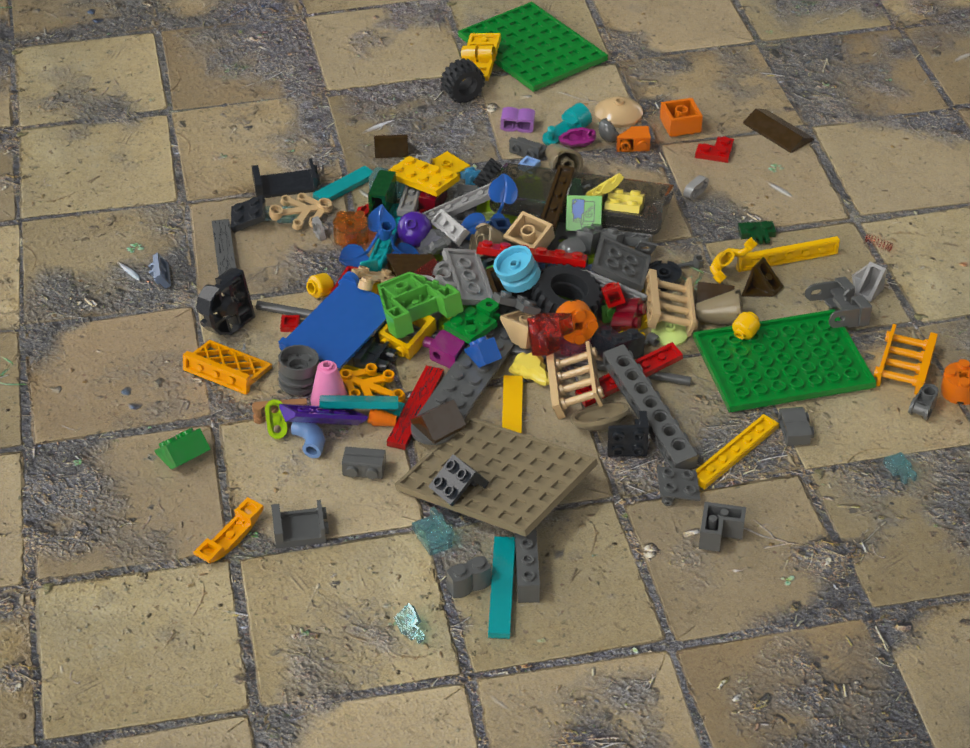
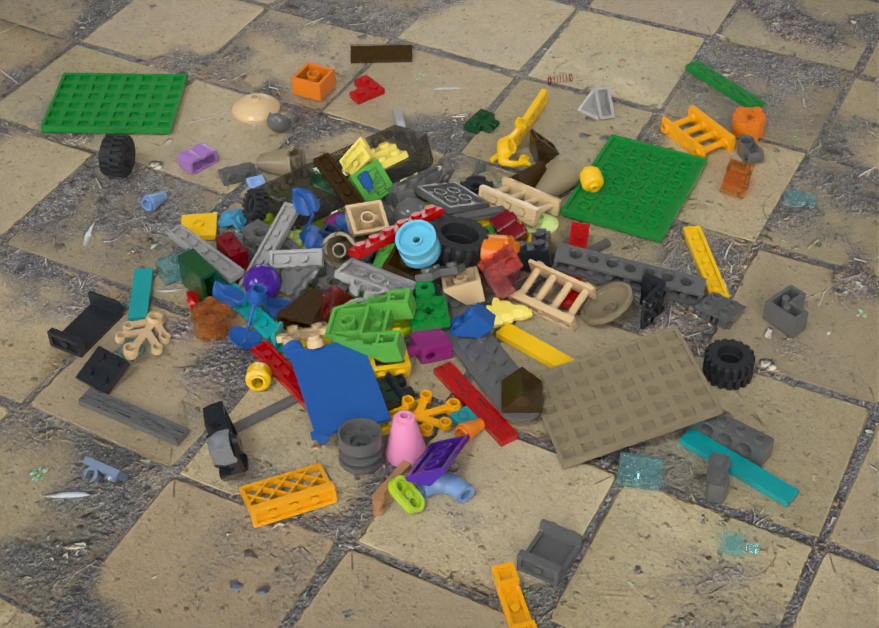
camera: 50 degrees left, 0 degrees up
green slope [154,427,211,469] -> none
red tile [280,315,301,332] -> none
light grey tile [312,216,326,241] -> none
teal tile [319,395,398,409] -> none
dark grey brick [342,447,386,479] -> none
dark brown slope [374,134,408,158] -> none
yellow plate [388,156,460,197] -> none
black bracket [429,454,490,506] -> none
yellow plate [461,33,501,81] -> none
teal piece [542,103,592,146] -> none
magenta arm [558,127,596,147] -> none
red brick [601,282,626,309] -> none
orange slope [616,126,651,152] -> none
dark grey brick [778,407,814,446] -> none
dark grey piece [805,277,872,328] -> none
none -> medium blue cone [141,191,167,211]
none -> black tyre [702,338,756,391]
none -> clear orange brick [720,159,754,199]

